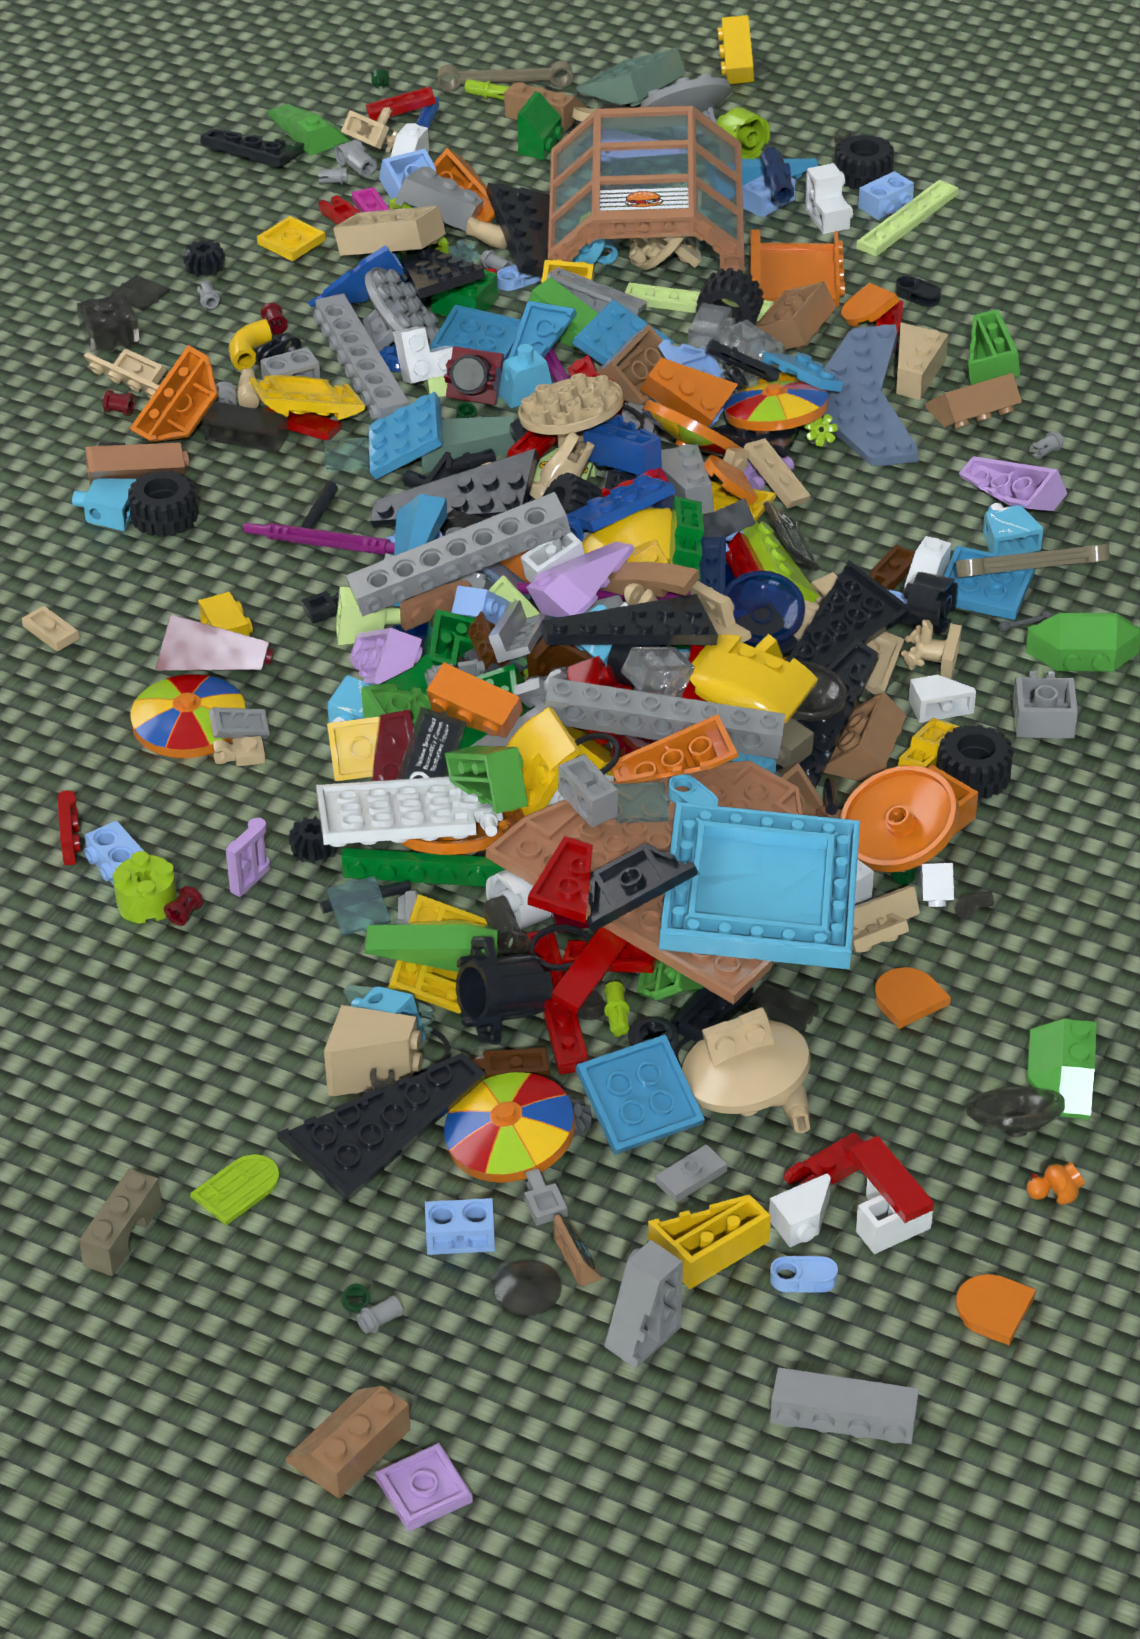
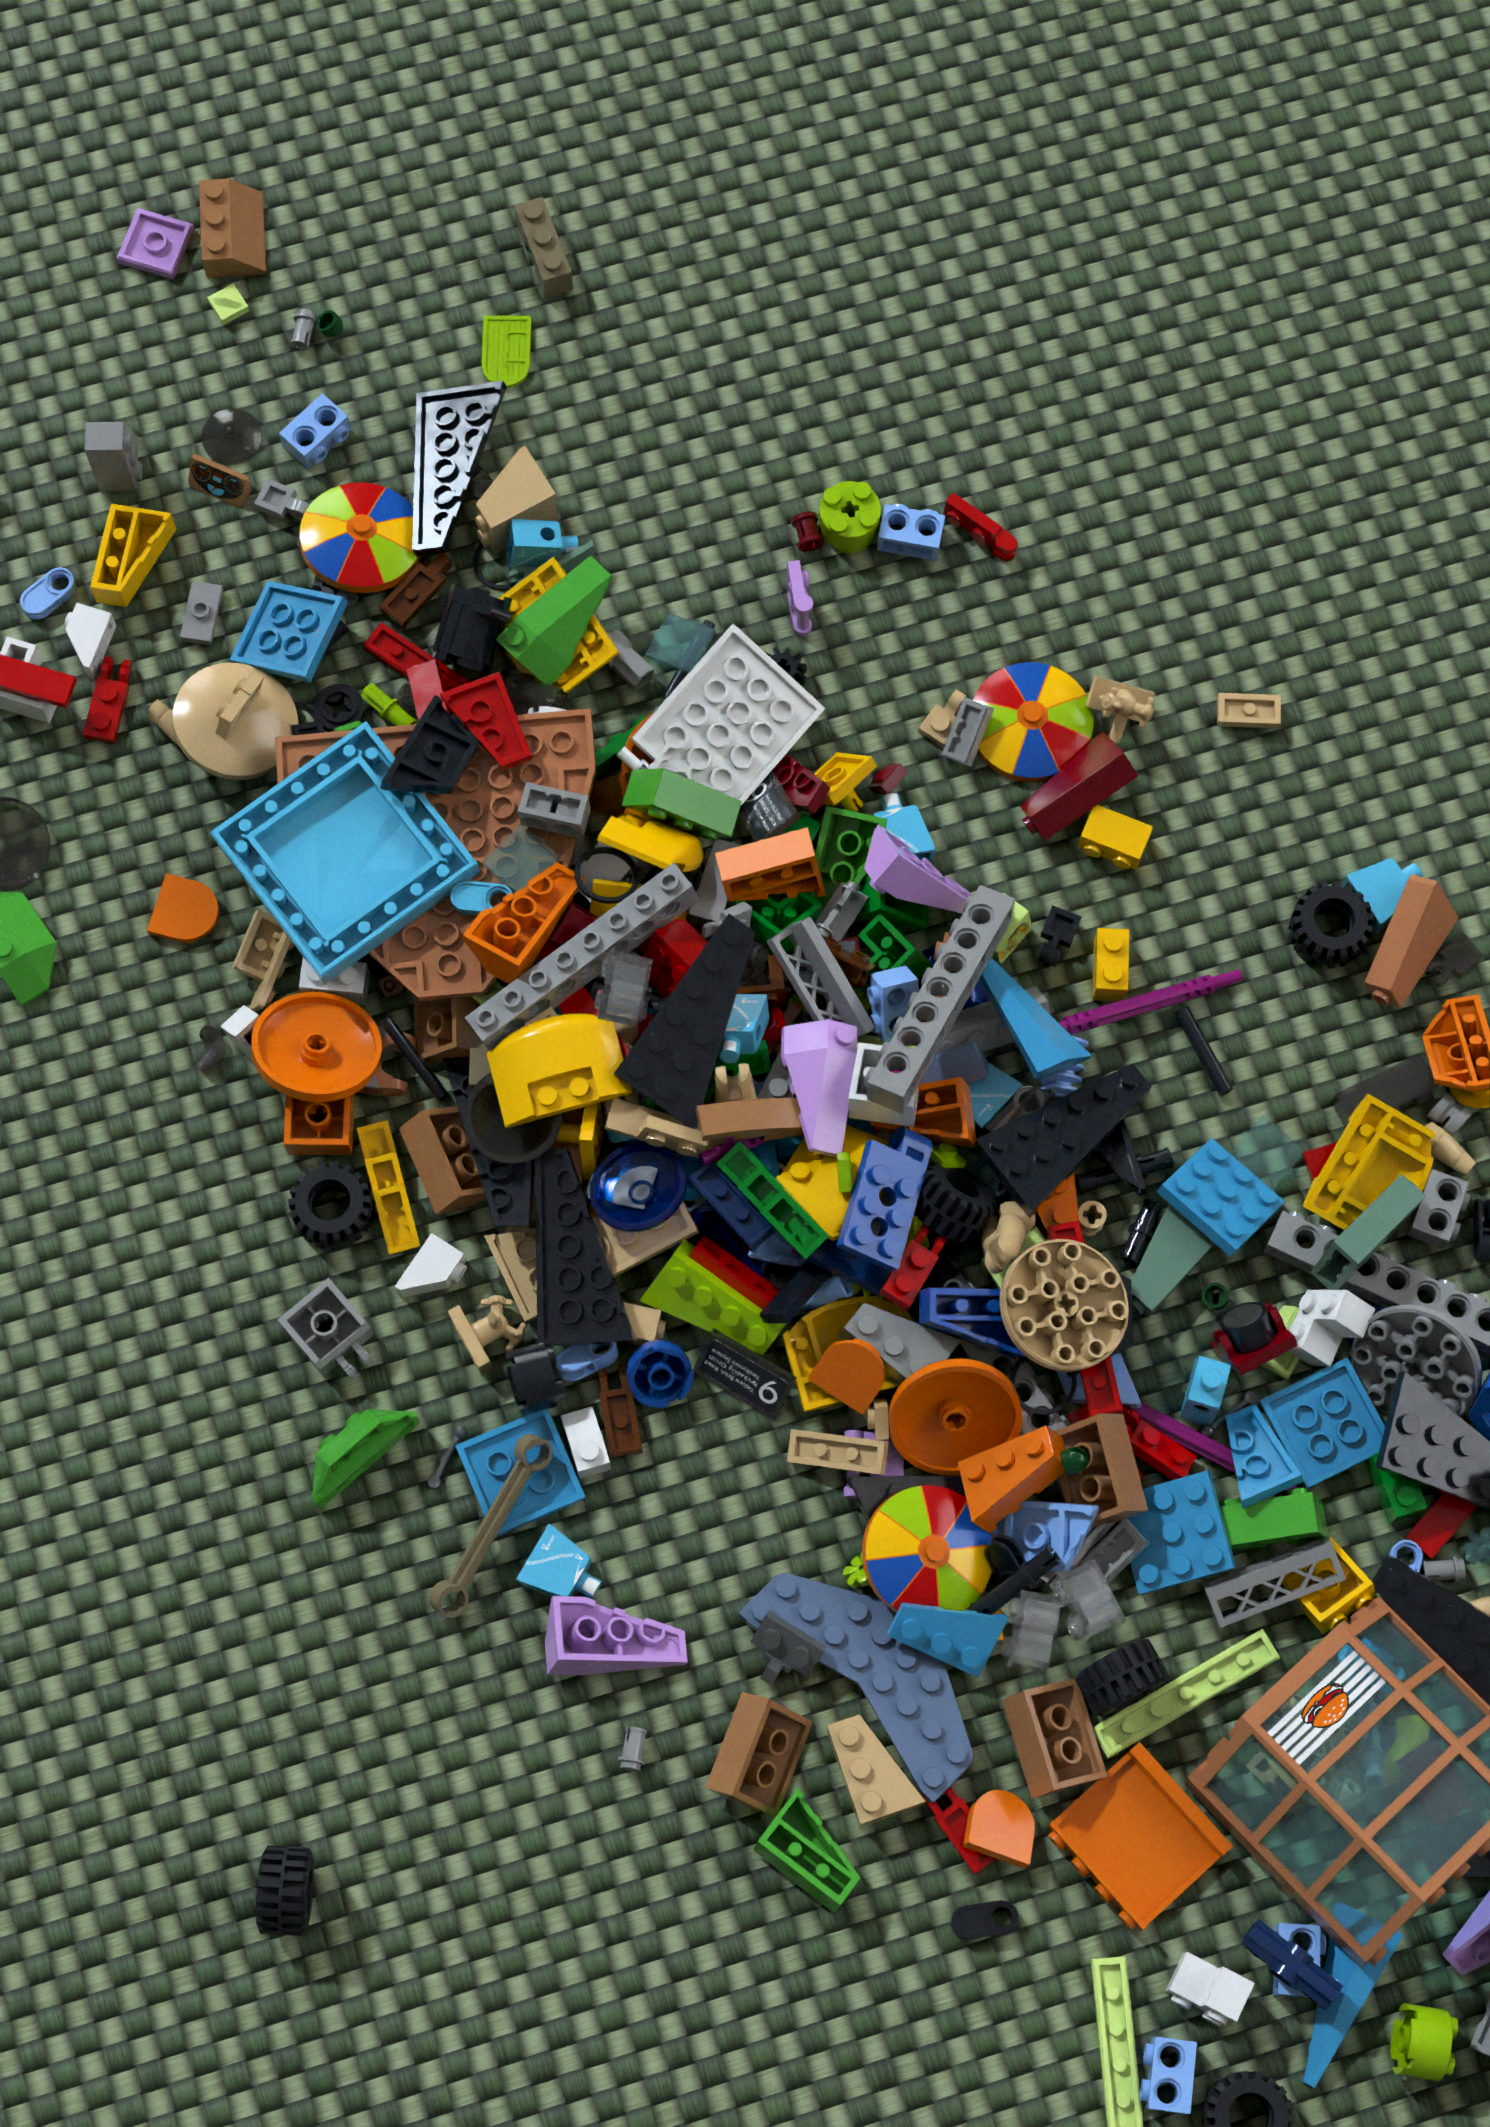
camera: 135 degrees right, 30 degrees up
none -> yellowish green tile [207,283,249,325]
none -> blue cylinder [626,1340,694,1408]
none -> dark grey hinge [750,1611,826,1685]
none -> lime tile [837,1152,852,1192]
none -> dark red tile [868,763,907,794]
none -> dark green hinge [1060,1447,1088,1476]
none -> tan piece [1085,675,1155,743]
none -> yellow brick [1092,928,1129,1001]
none -> sand green slope [1310,1174,1426,1290]

